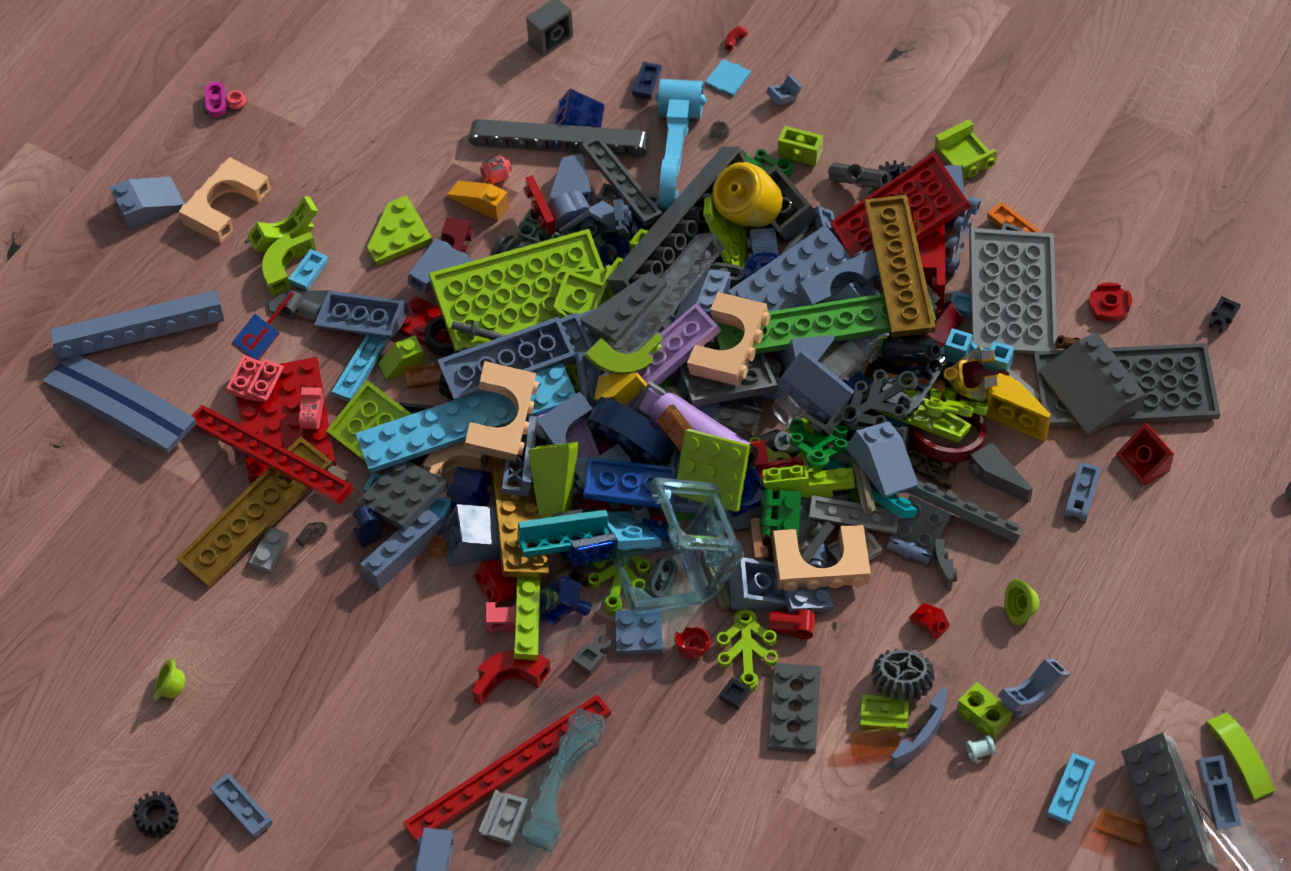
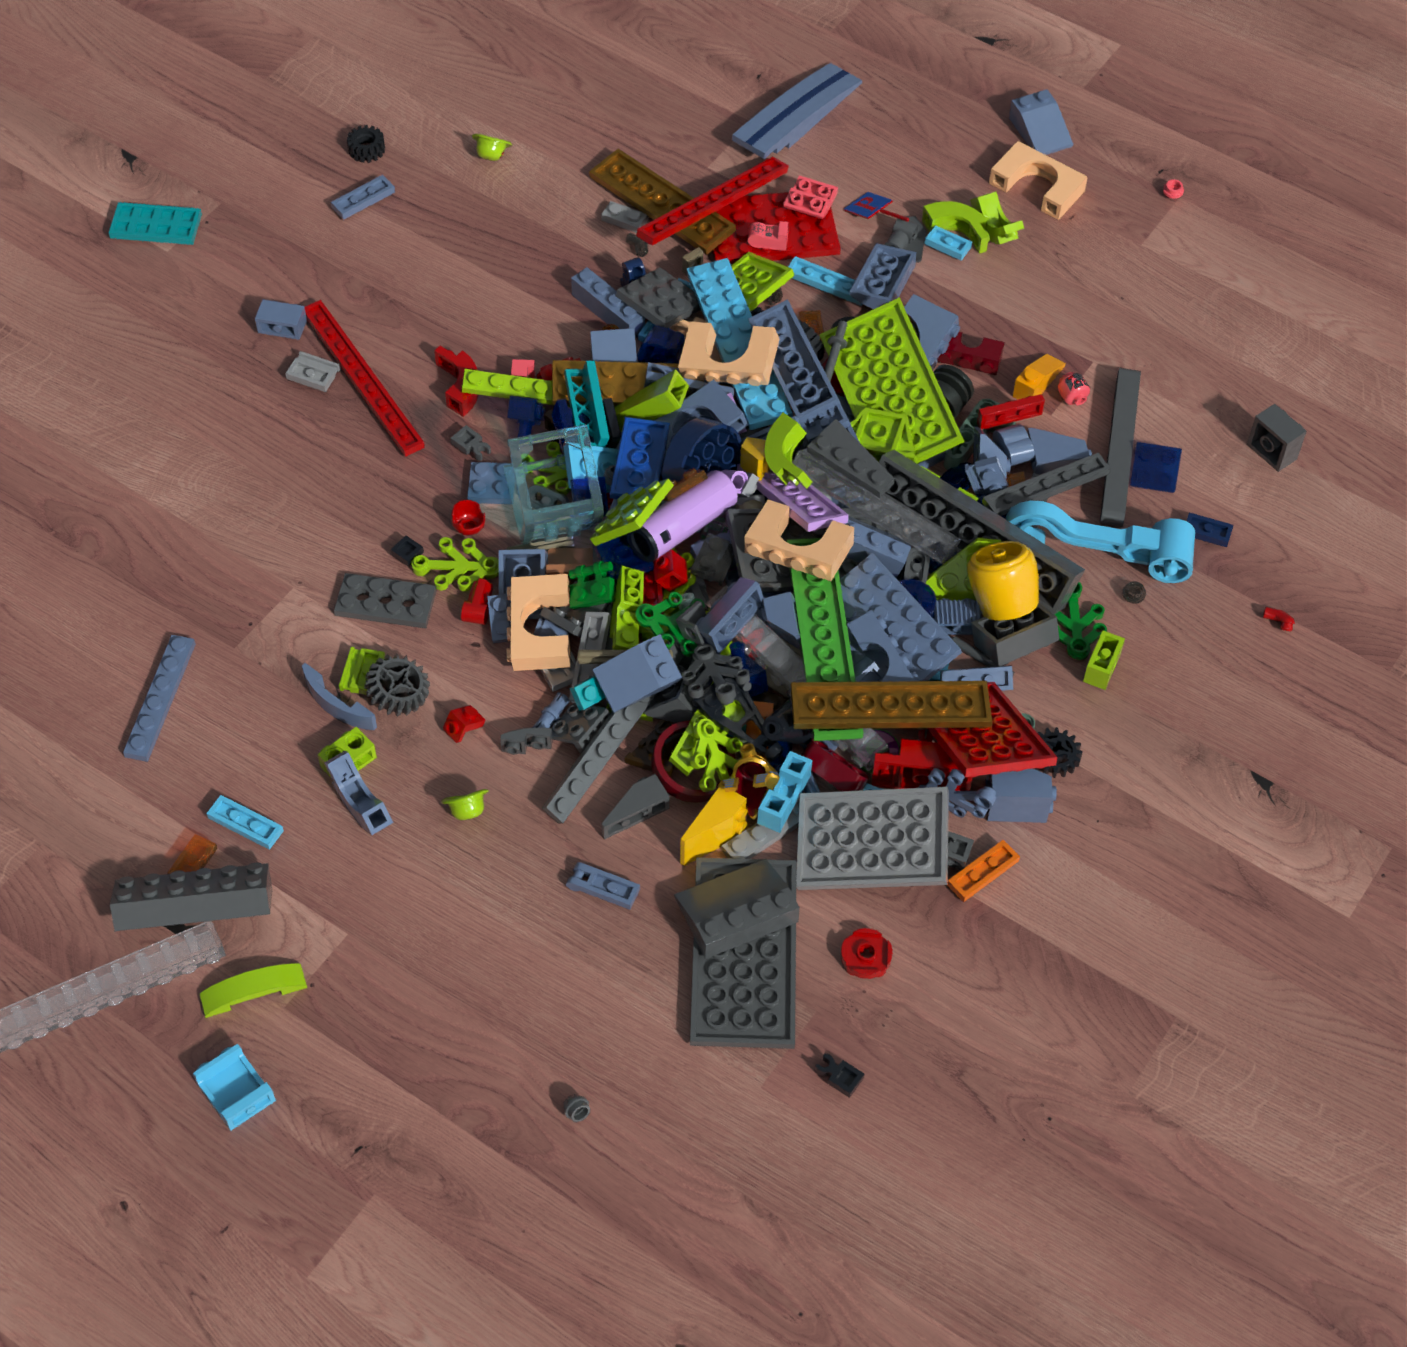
camera: 90 degrees right, 0 degrees up
sand blue brick [51,290,225,360] -> none
dark pink plate [205,82,227,117] -> none
lime plate [367,195,433,266] -> none
lime slope [378,335,426,381] -> none
clear light blue arch [522,708,606,853] -> none
medium azure piece [705,59,751,97] -> none
sand blue bracket [766,75,802,105] -> none
dark grey piece [828,162,890,189] -> none
clear orange plate [849,726,899,758] -> none
lime panel [934,119,997,180] -> none
light aqua bush [966,735,996,762] -> none
reddish brown pin [1055,335,1080,350] -> none
red slope [1116,422,1174,485] -> none
sand blue slope [1195,755,1241,830] -> none

